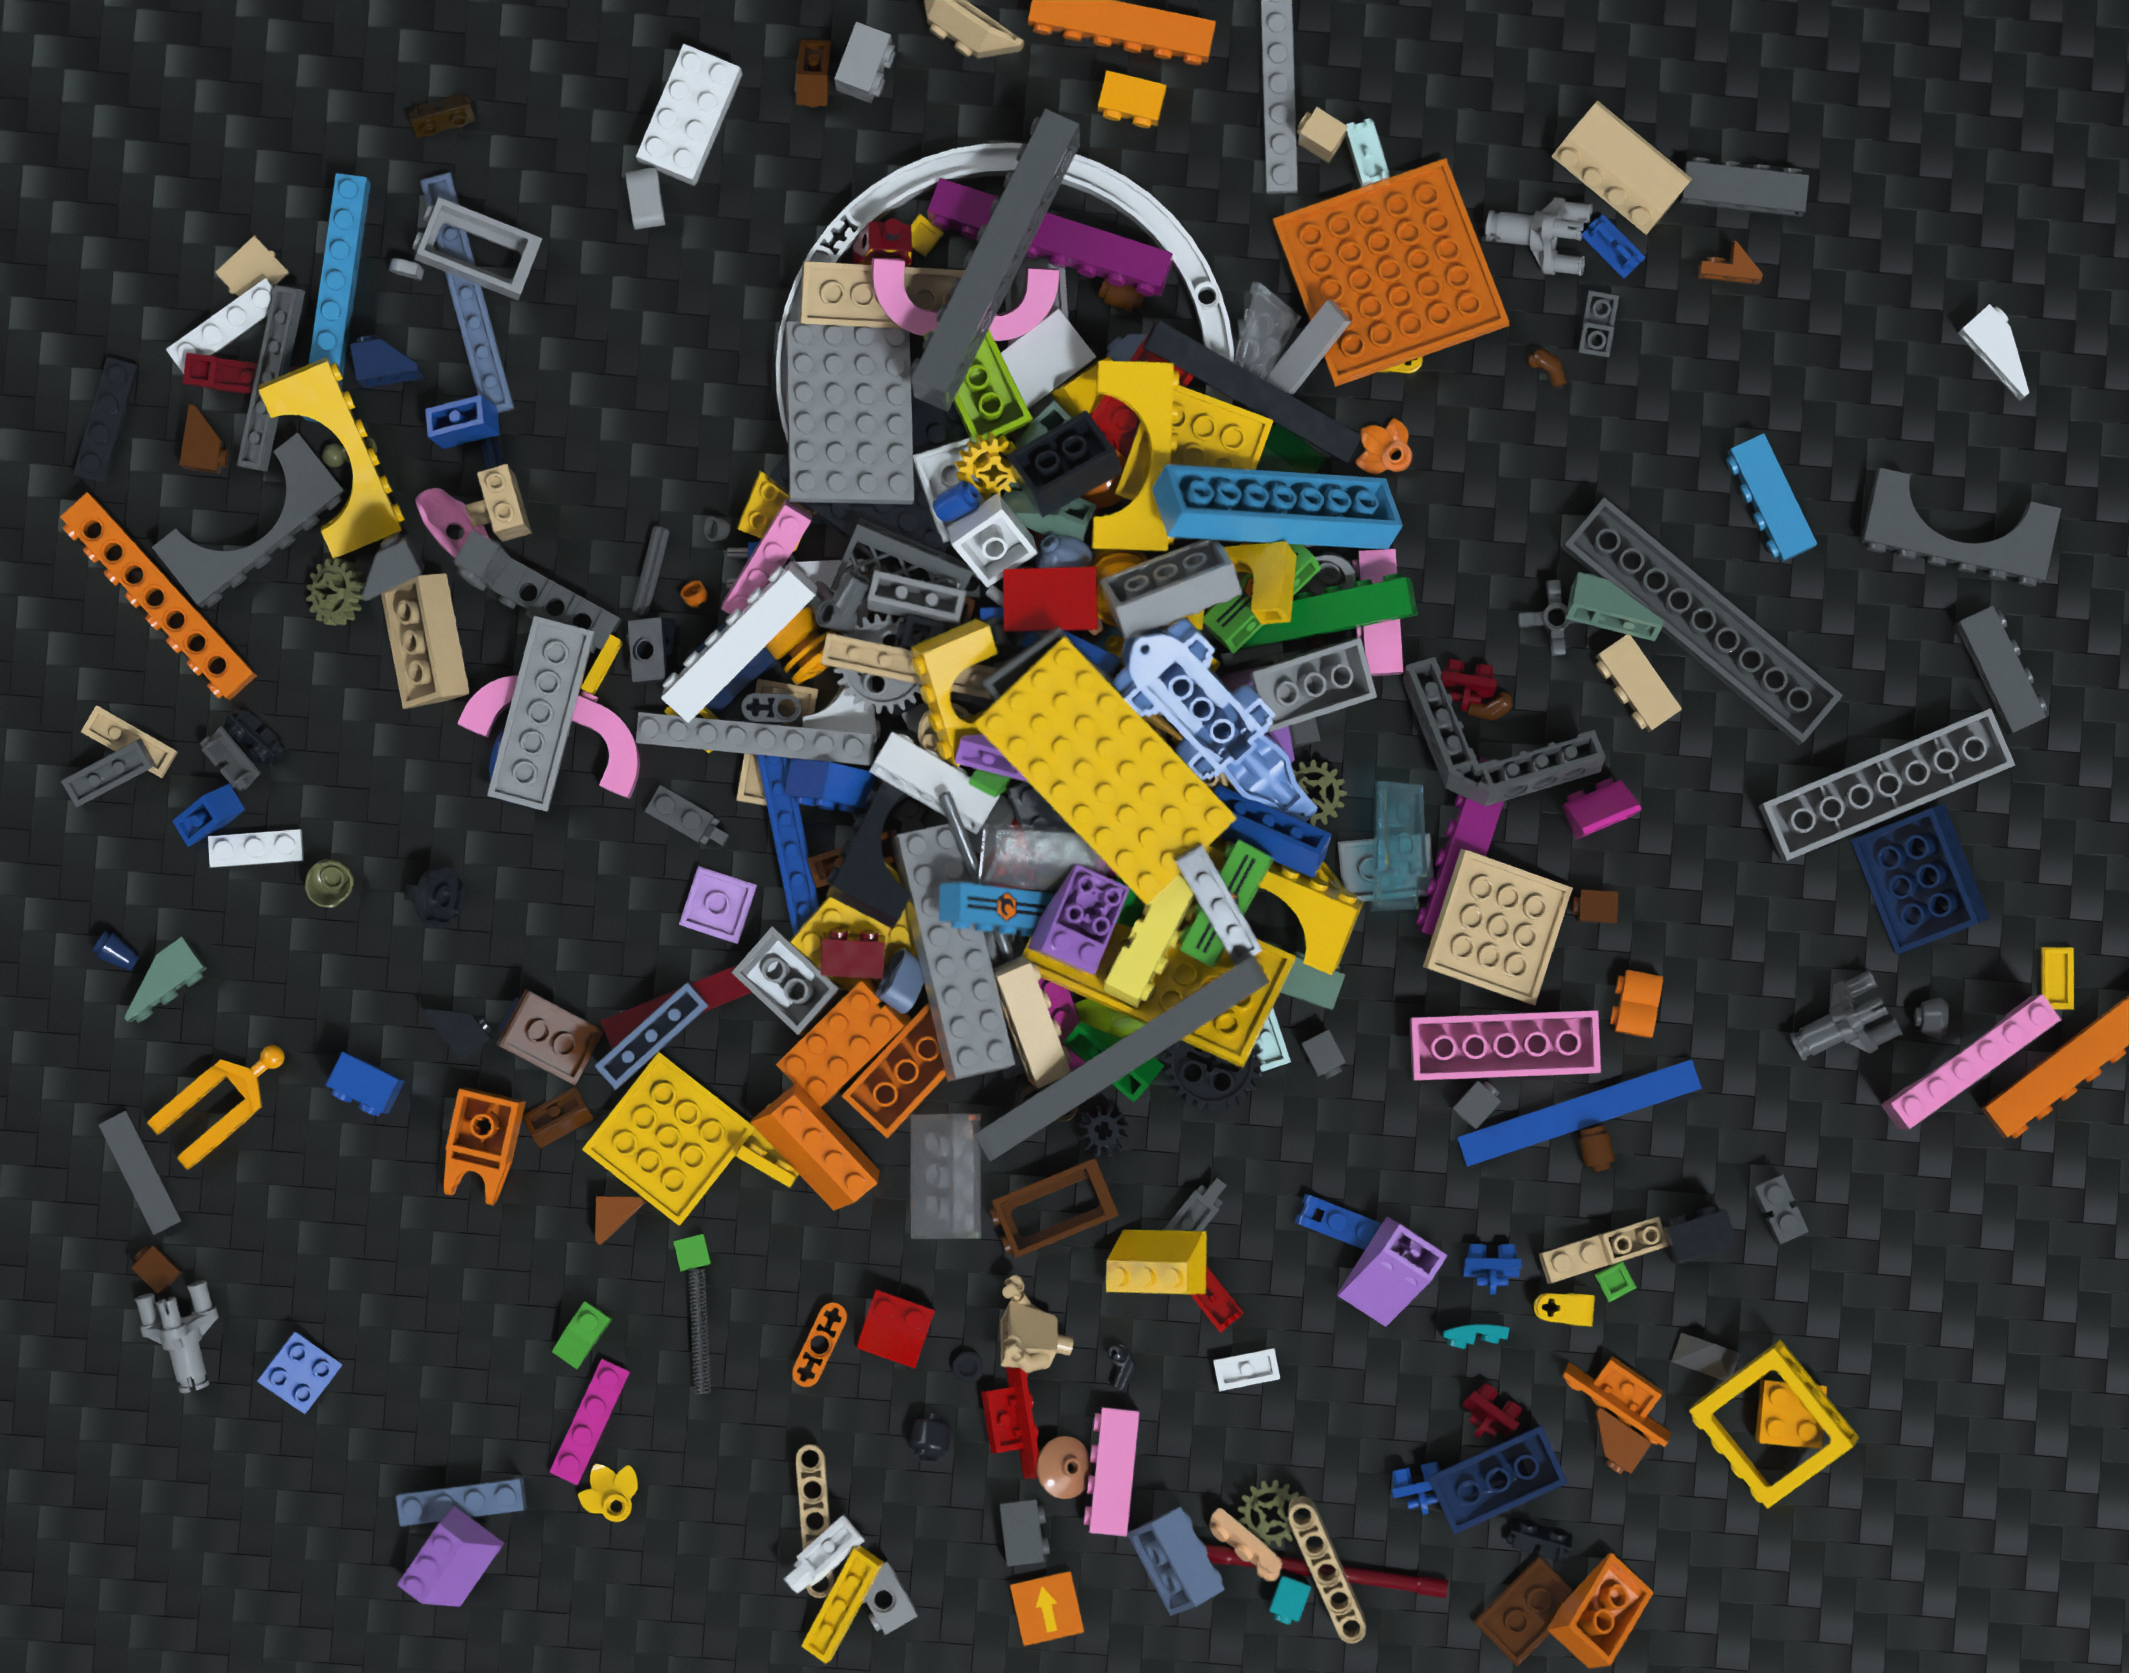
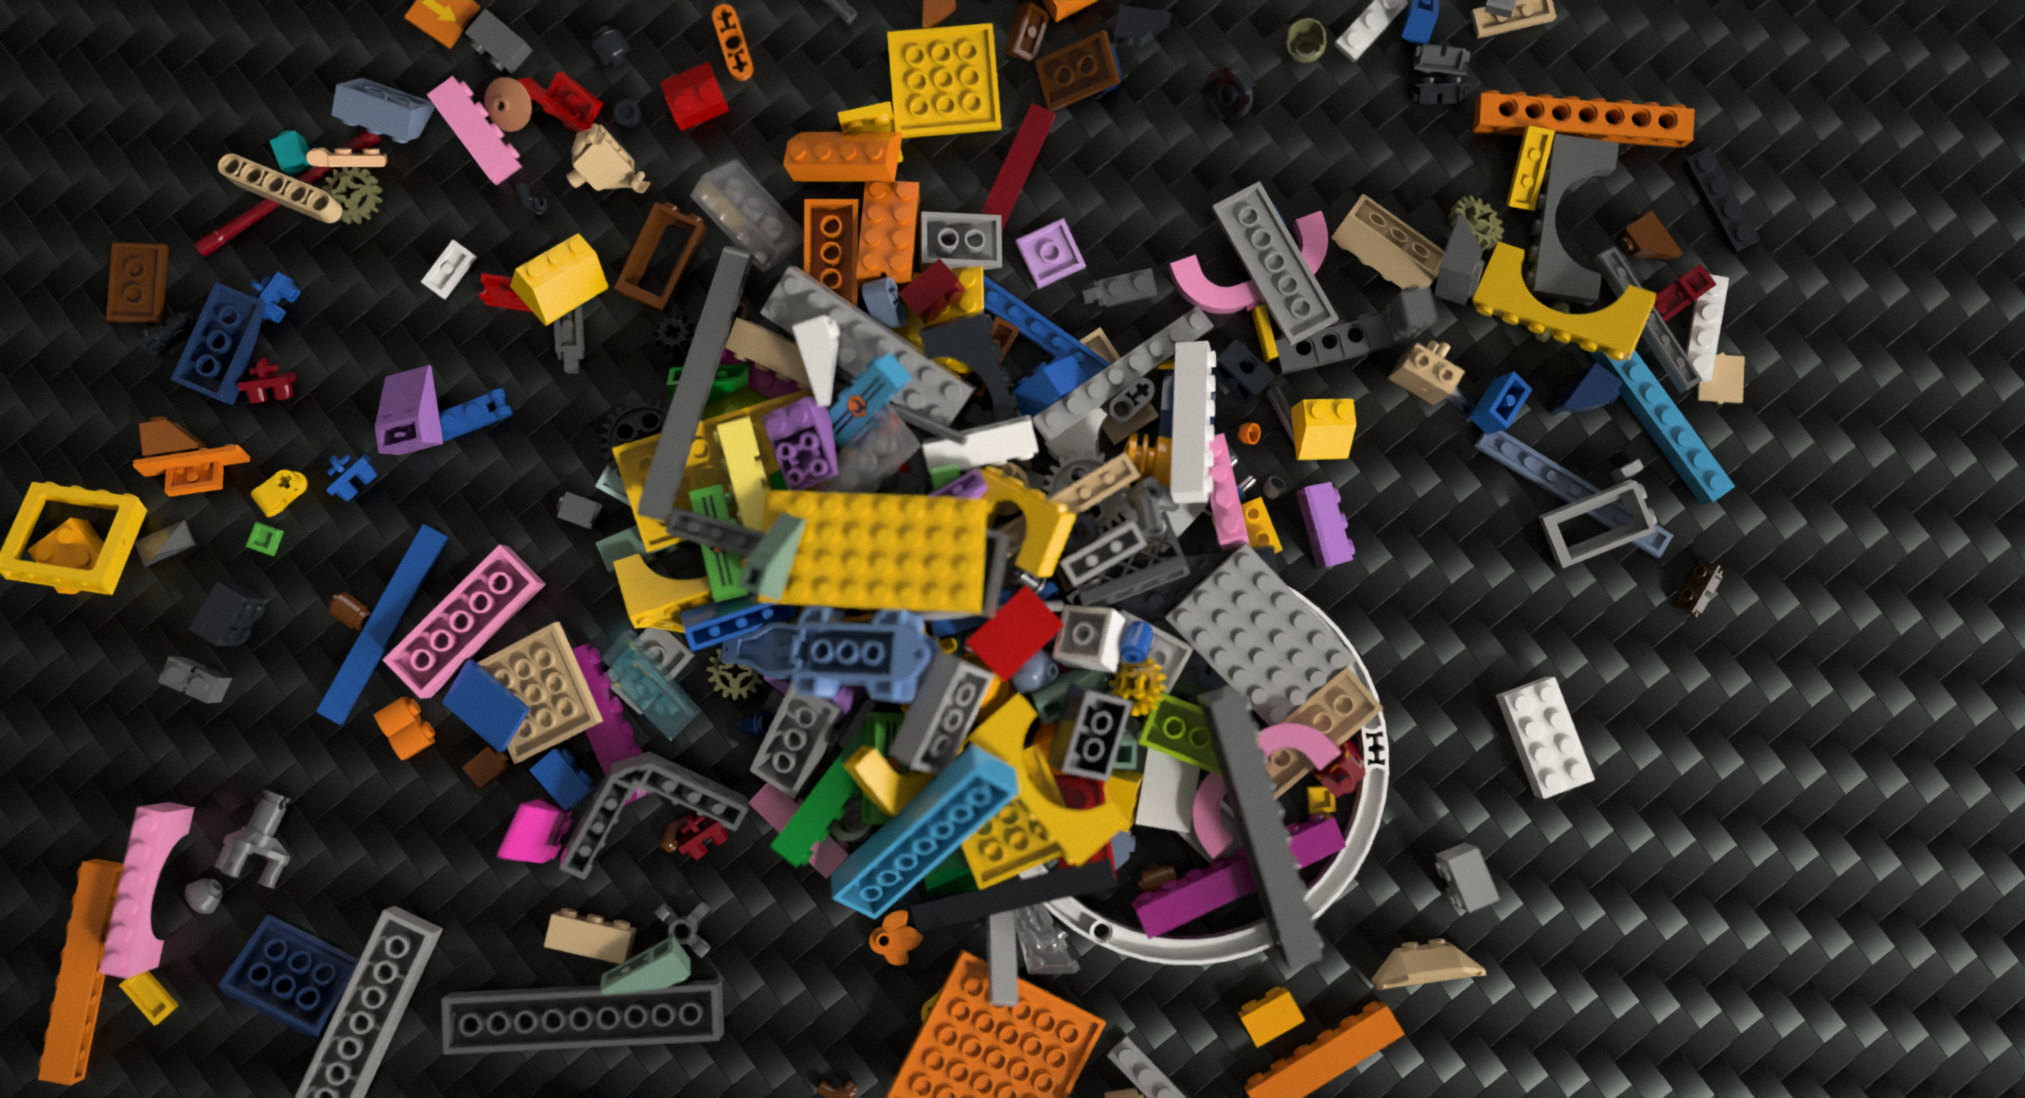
camera: 140 degrees right, 0 degrees up
bright pink piece [415,488,489,559] -> none
sand blue brick [595,982,710,1089] -> none
light grey beam [625,167,665,230] -> none
bright green tile [673,1234,711,1271] -> none
reddish brown slope [796,40,831,107] -> none
teal slope [1441,1324,1510,1349] -> none
dark grey brick [1452,1081,1501,1130] -> none
tan slope [1539,1216,1668,1284] -> none
orange slope [1547,1553,1654,1669] -> none
none -> blue tile [442,659,530,752]
none -> blue brick [530,747,596,811]
none -> sand green slope [738,513,806,601]
none -> dark blue cone [738,711,775,738]
none -> white slope [792,316,840,406]
none -> yellow slope [1291,399,1356,460]
none -> medium lavender slope [1296,482,1355,570]
none -> yellow plate [1506,125,1555,211]

